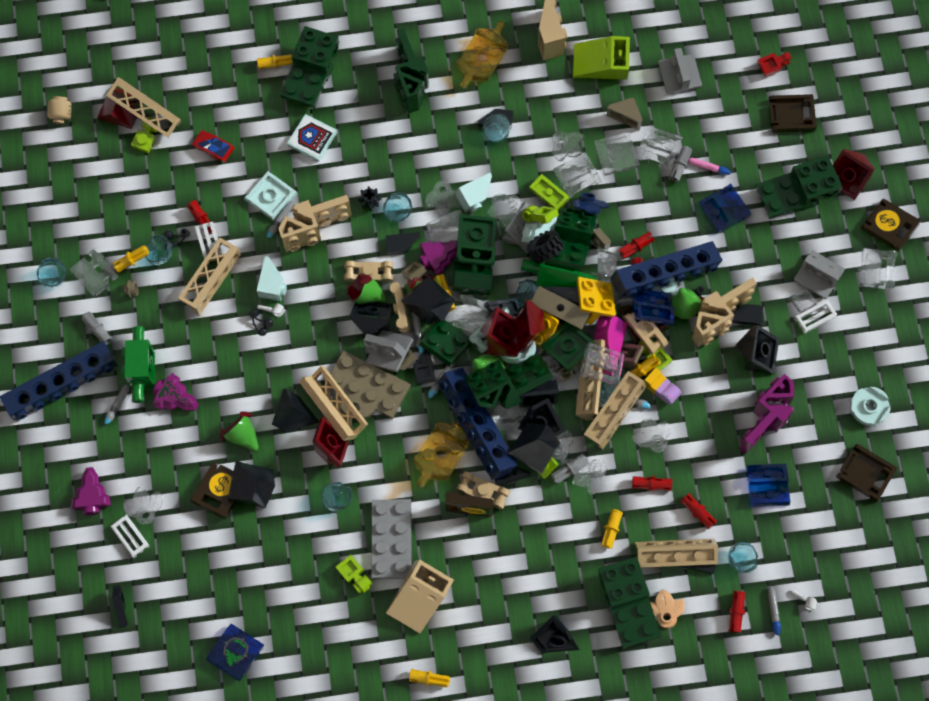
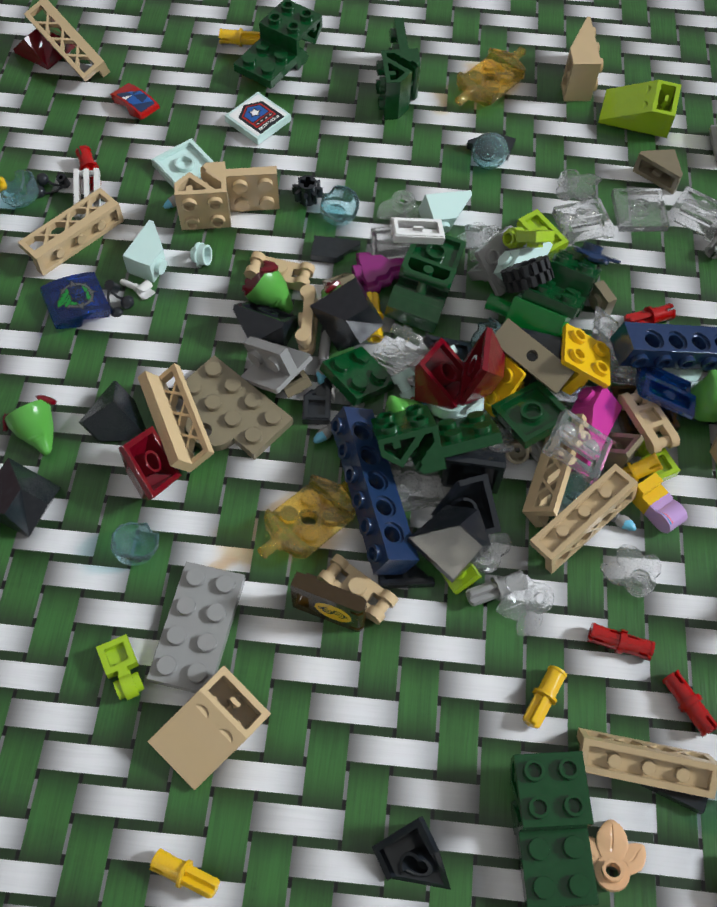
camera: 10 degrees right, 10 degrees down
lime plate [131,117,158,154] -> none
none -> clear blue slope [40,272,111,329]
none -> light aqua plate [190,242,212,268]
none -> white tile [390,217,445,245]

